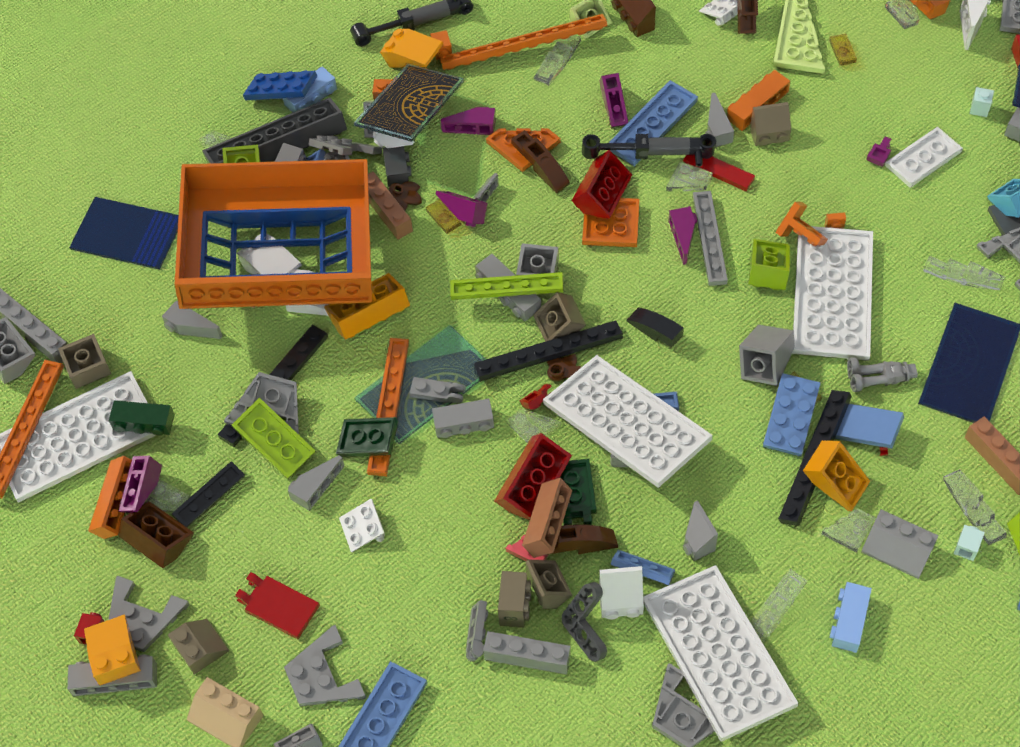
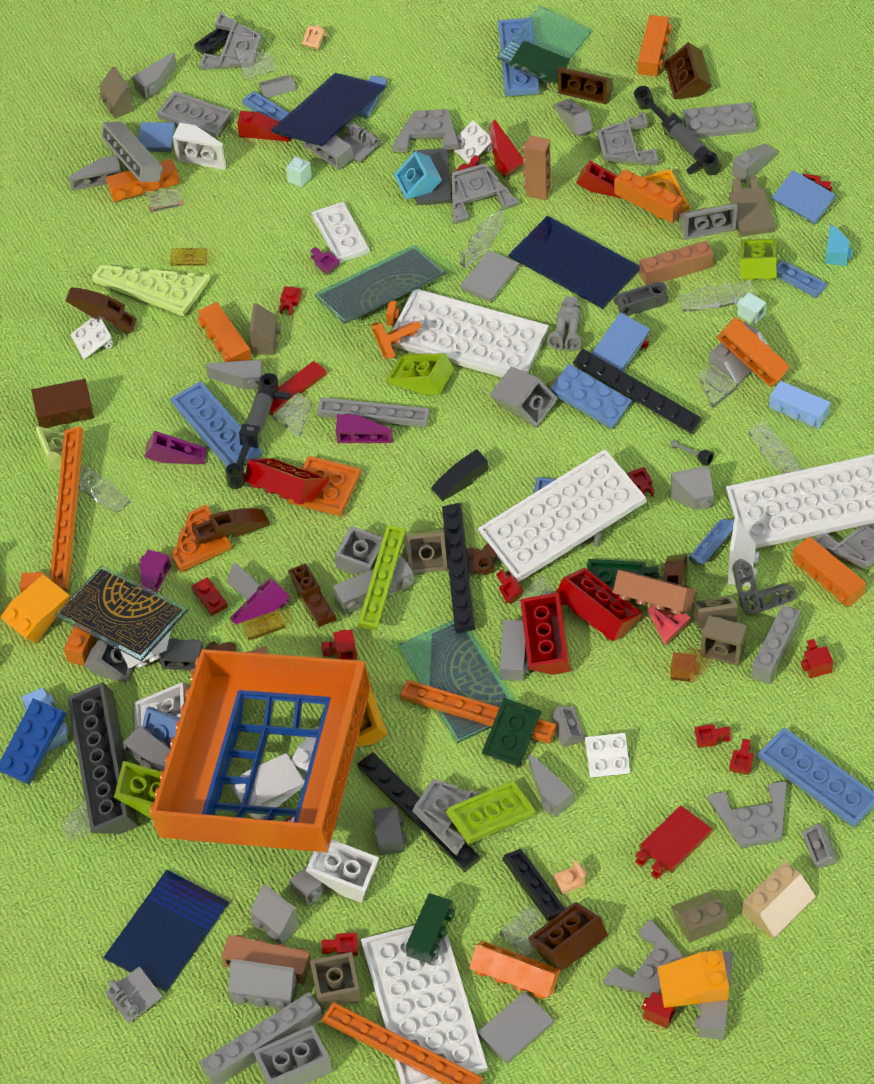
camera: 75 degrees left, 5 degrees down
magenta slope [119,455,162,513] -> none
light grey wing [309,135,382,155] -> none
light grey hinge [409,377,466,403] -> none
light grey hinge [466,600,488,662] -> none
light orange slope [803,440,870,512] -> none
none -> light grey hinge [105,967,163,1024]
none -> red plate [191,577,228,616]
none -> nougat brick [221,935,311,984]
none -> light grey slope [228,959,298,1010]
none -> light grey slope [250,884,299,944]
none -> red plate [279,286,302,315]
none -> reddish brown slope [288,563,336,627]
none -> white slope [306,840,379,903]
none -> clear light blue piece [314,245,446,324]
none -> red brick [321,629,357,660]
none -> red plate [321,933,358,956]
none -> dark grey brick [373,806,407,856]
none -> light grey tile [461,250,519,303]
none -> light grey tile [477,992,554,1064]
none -> red slope [520,592,571,675]
none -> light grey slope [551,706,585,746]
none -> light nougat bracket [554,860,587,895]
none -> dark grey piece [613,281,669,316]
none -> red plate [627,467,654,497]
none -> clear orange brick [670,652,700,682]
none -> black hinge [671,440,714,466]
none -> red plate [694,724,731,748]
none -> orange brick [716,317,790,387]
none -> red plate [729,739,754,775]
none -> orange brick [792,536,866,607]
none -> red brick [801,639,833,679]

